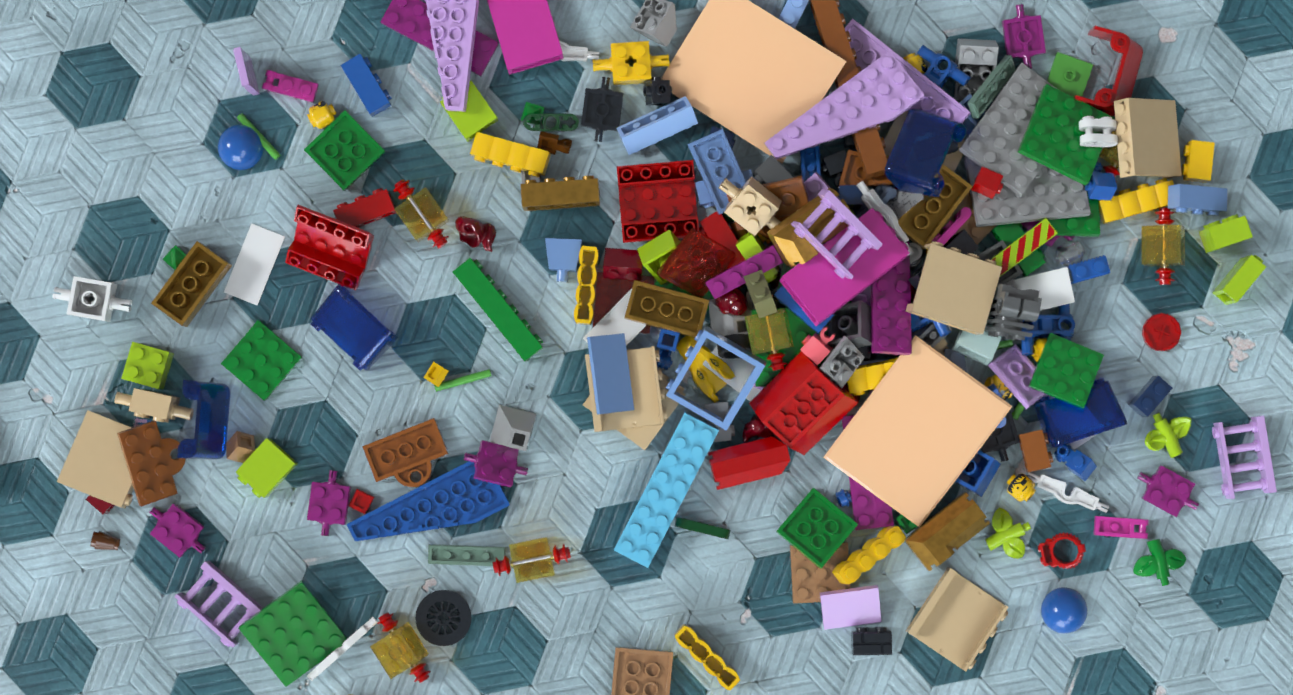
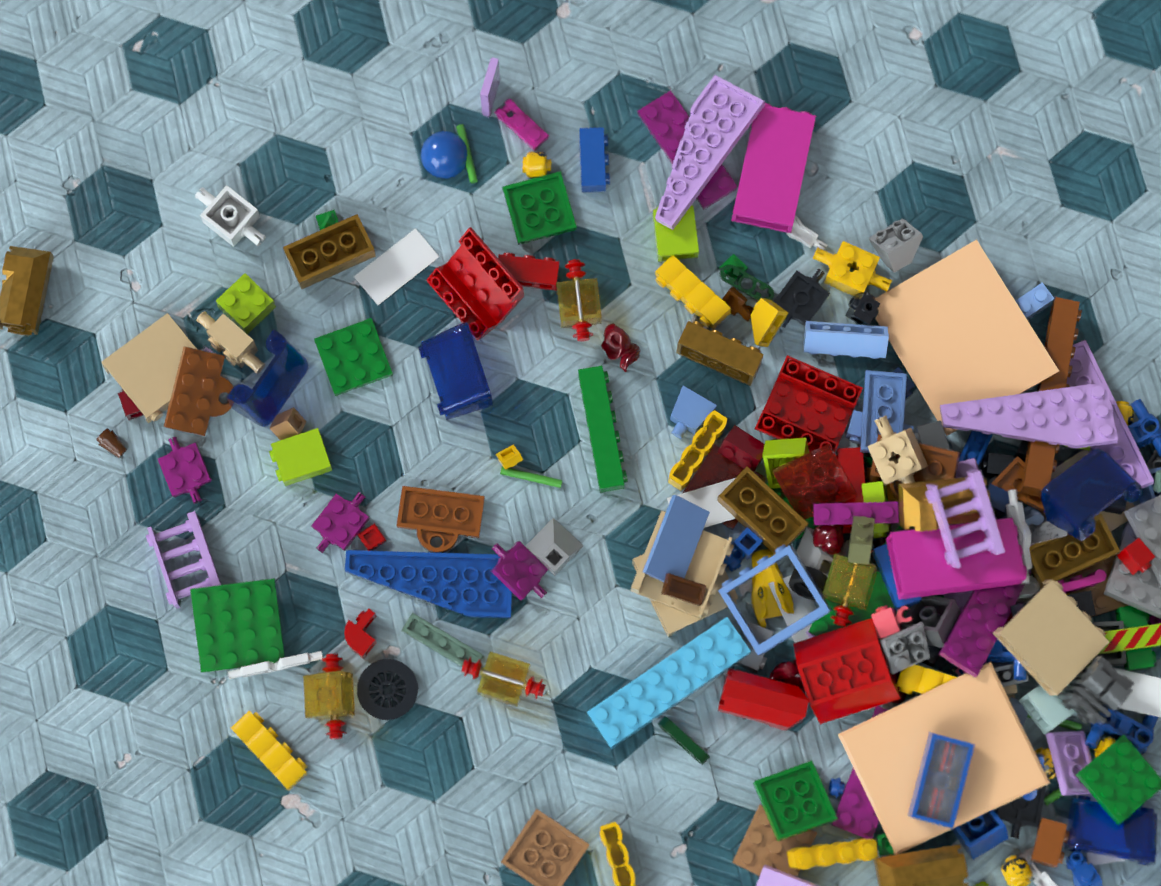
camera: 30 degrees right, 10 degrees down
none -> red brick [344,608,377,659]
none -> reddish brown tile [661,573,707,606]
none -> yellow slope [751,298,788,347]
none -> clear brick [908,732,975,829]

